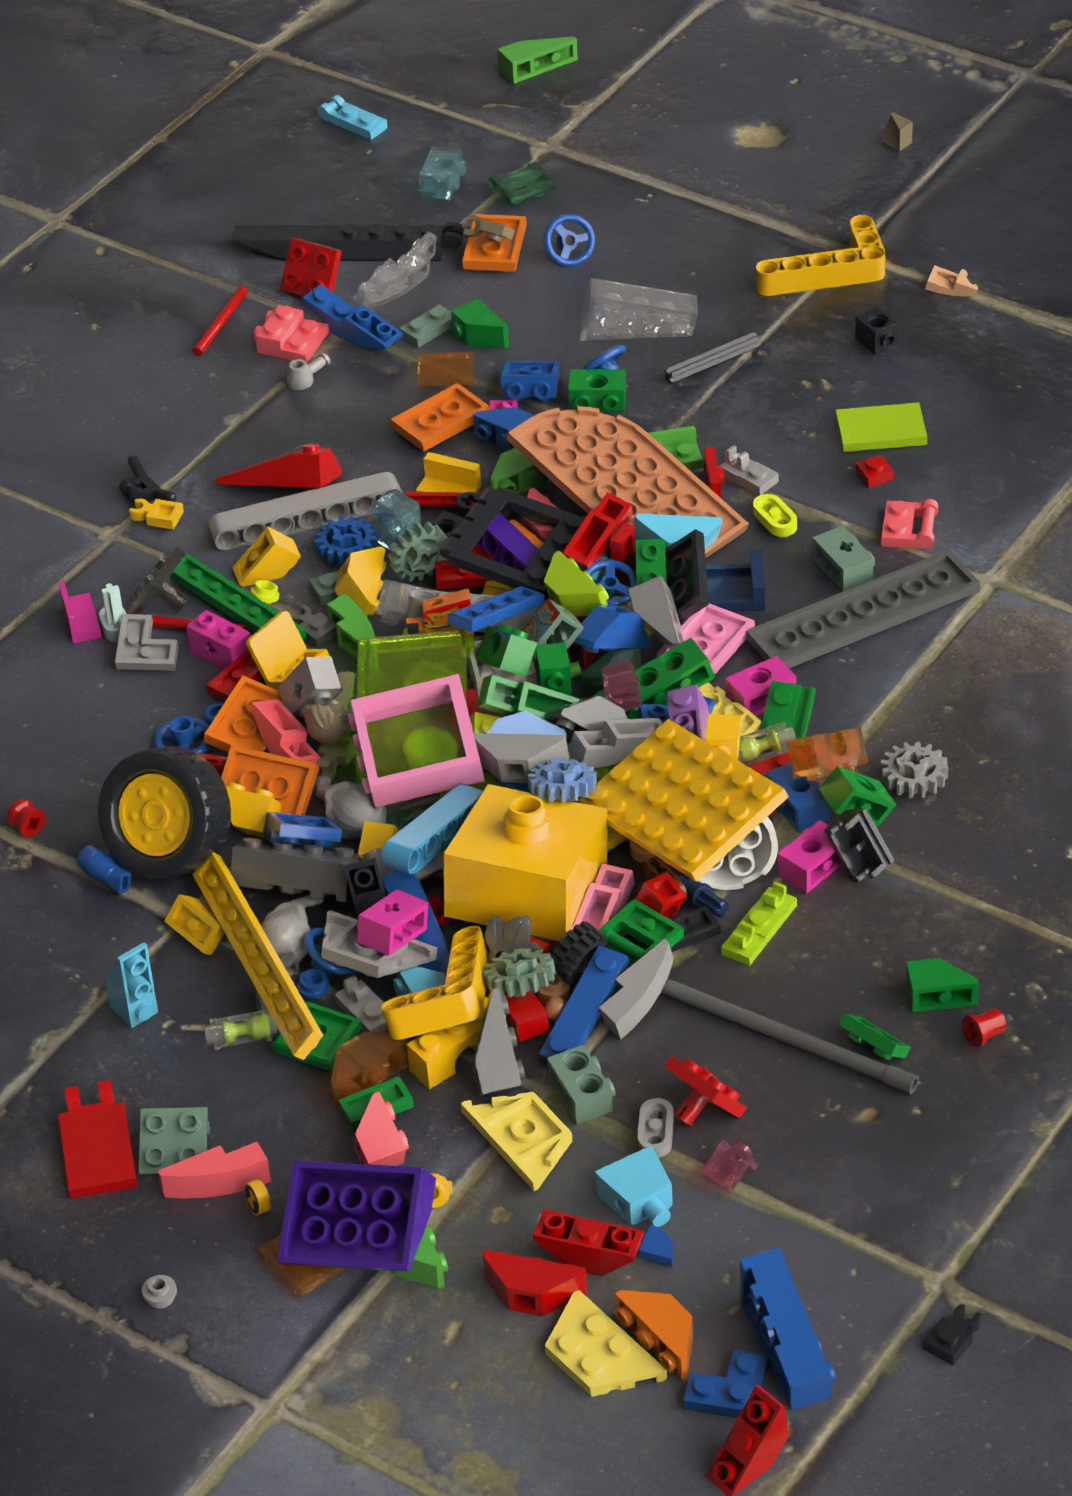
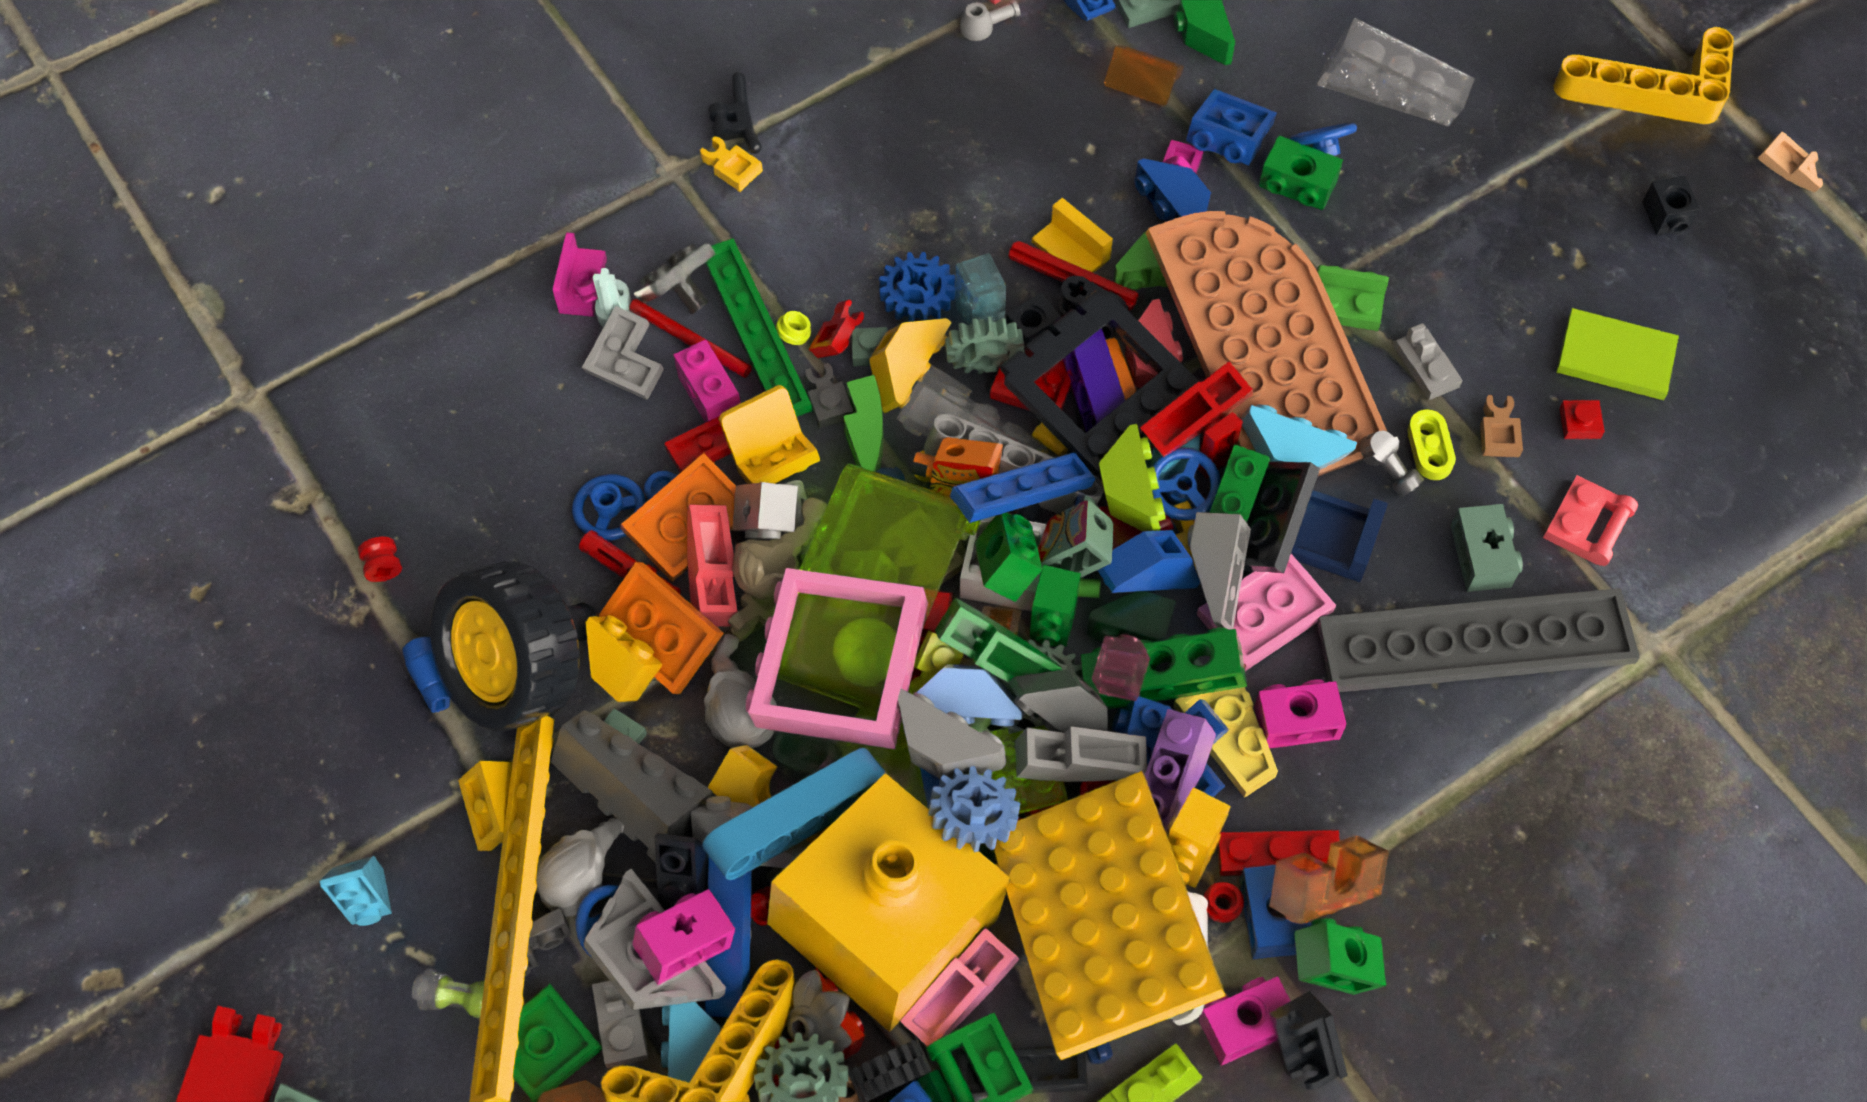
camera: 20 degrees right, 20 degrees up
light grey beam [208,472,404,550] -> none
red wedge [216,443,343,488] -> none
yellow slope [232,526,301,587] -> none
blue plate [264,811,342,849] -> none
blue plate [297,969,330,999] -> none
orange plate [390,383,490,452] -> none
red brick [635,873,687,919] -> none
axle [664,332,761,383] -> none
red plate [703,447,725,498] -> none
clear piece [738,721,798,766] -> none
green plate [759,680,816,748] -> none
light grey gear [881,741,948,798] -> none
none -> dark pink plate [571,268,599,303]
none -> red plate [808,299,864,358]
none -> flat silver leg [1360,430,1424,498]
none -> medium nougat plate [1480,395,1523,457]

